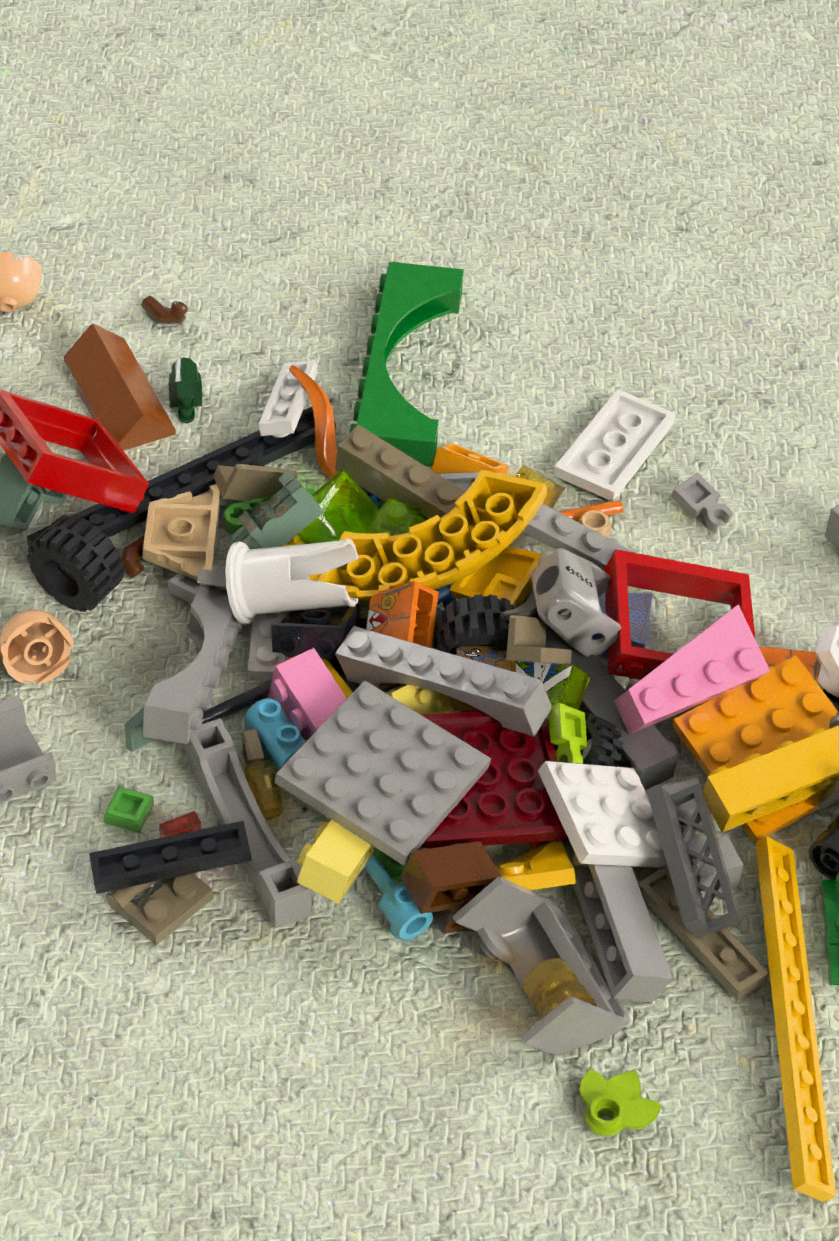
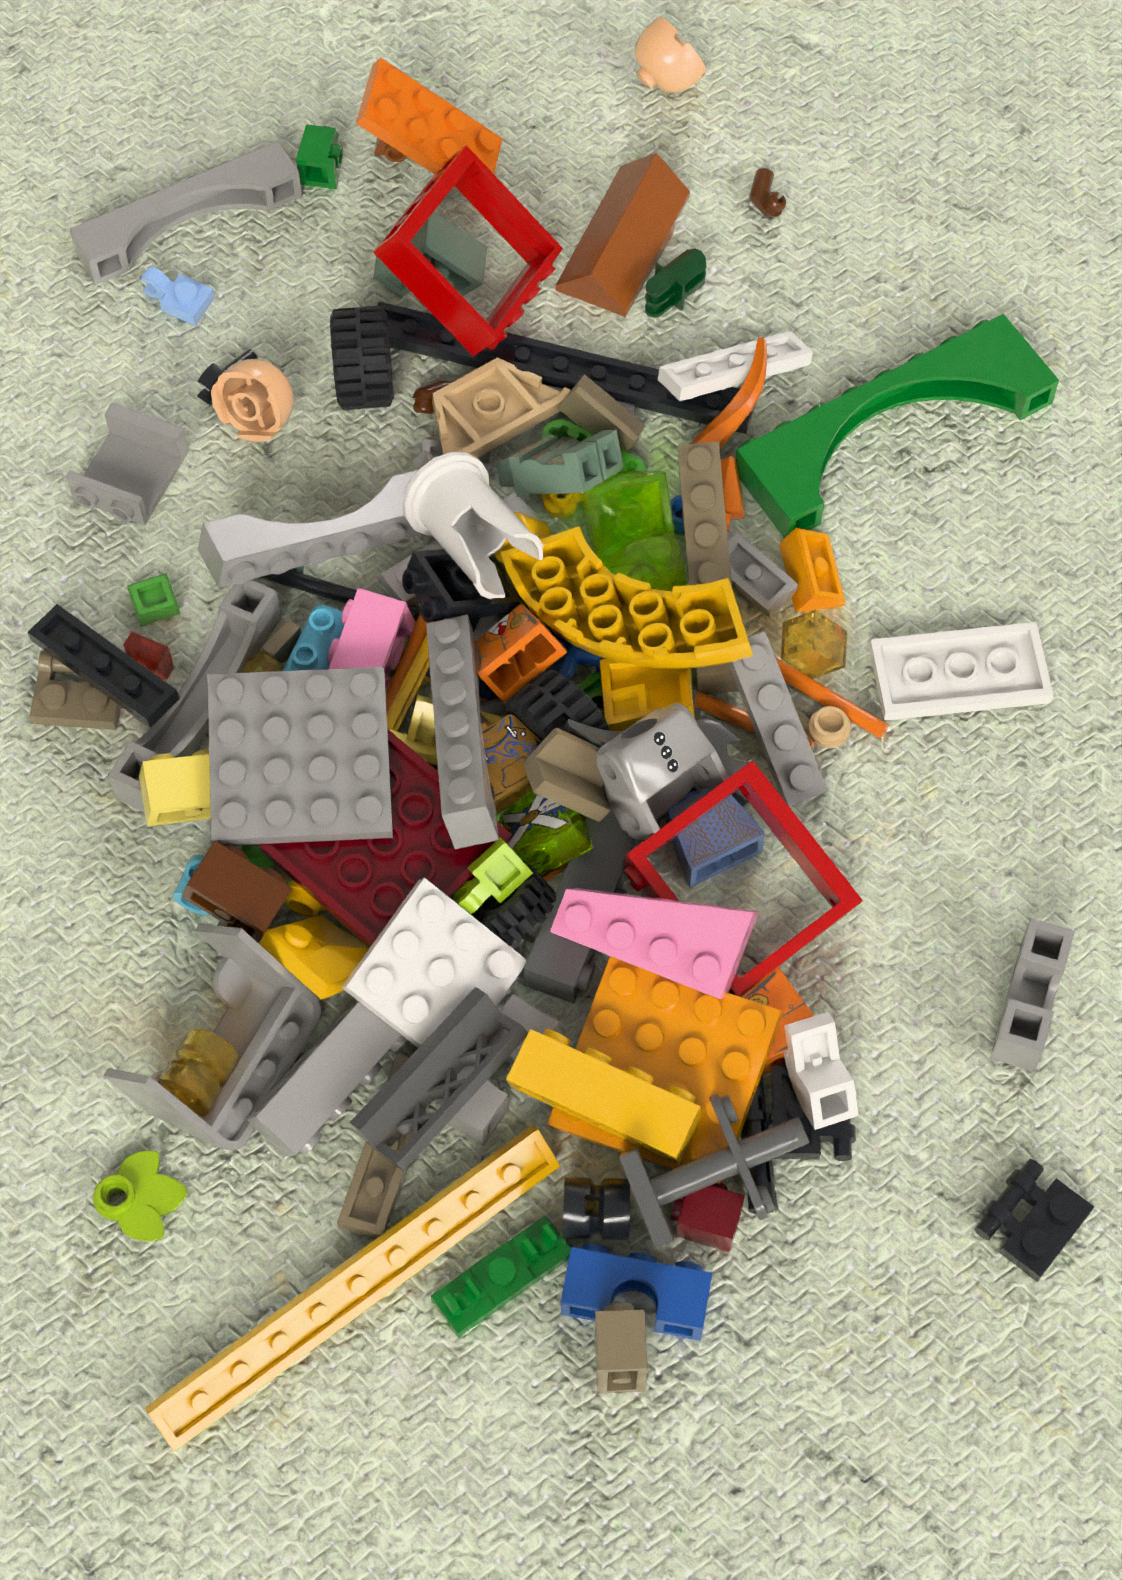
camera: 55 degrees right, 15 degrees up
light grey plate [671,472,733,532] -> none

